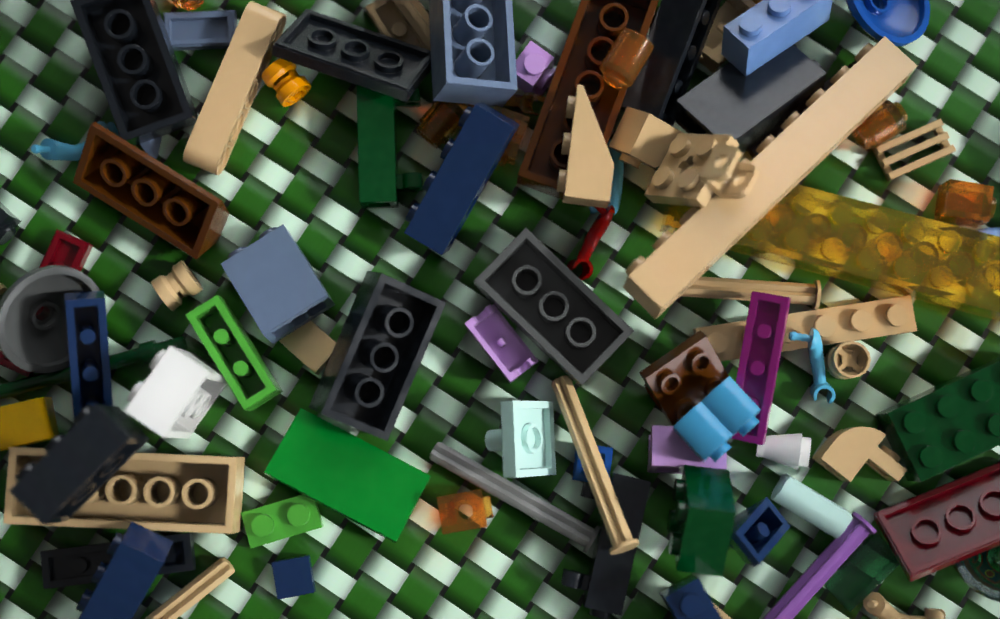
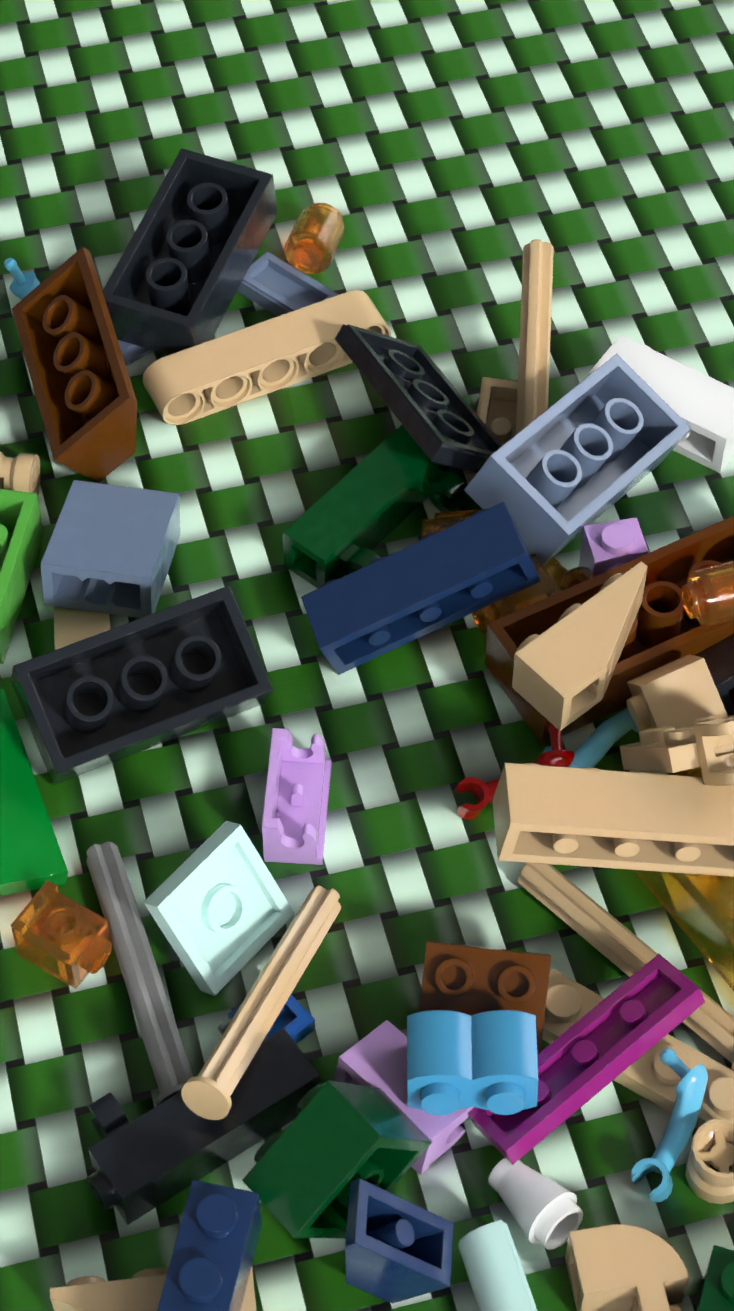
camera: 45 degrees right, 30 degrees down
light orange wheel [261,58,312,107] -> none
dark grey brick [474,228,634,387] -> none

